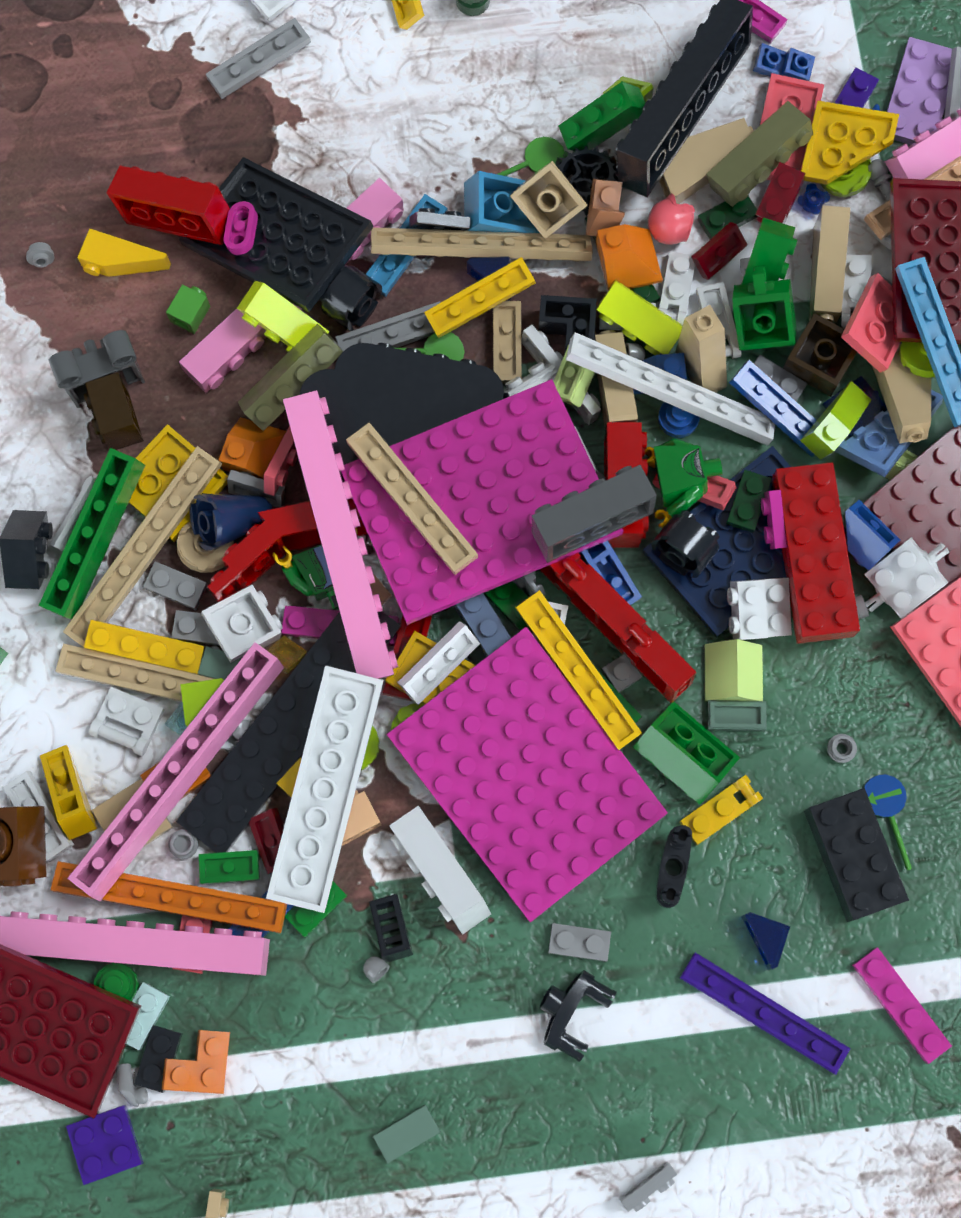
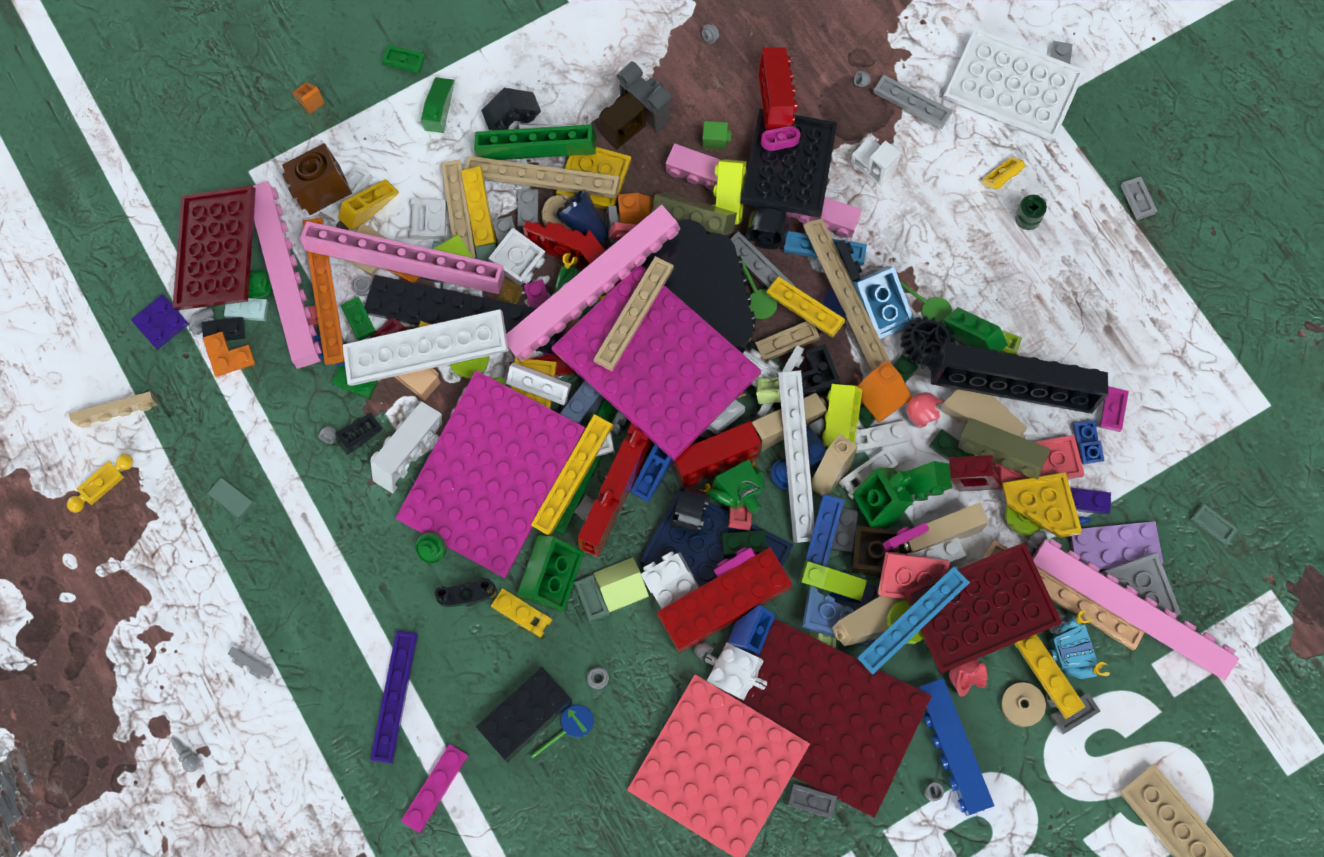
camera: 70 degrees right, 5 degrees down
yellow slope [77,229,171,277] -> none
tan slope [510,161,587,239] -> none
dark grey brick [532,465,657,563] -> none
black connector [539,970,617,1062] -> none
light grey plate [548,923,611,962] -> none
nougat slope [586,179,625,236] -> none
dark red plate [691,222,748,280] -> none
clear blue slope [741,912,790,970] -> none
clear blue plate [797,183,830,215] -> none
none -> green plate [415,532,447,564]
none -> white brick [851,138,901,186]
none -> light grey hinge [854,71,871,87]
none -> dark pink plate [883,522,929,551]

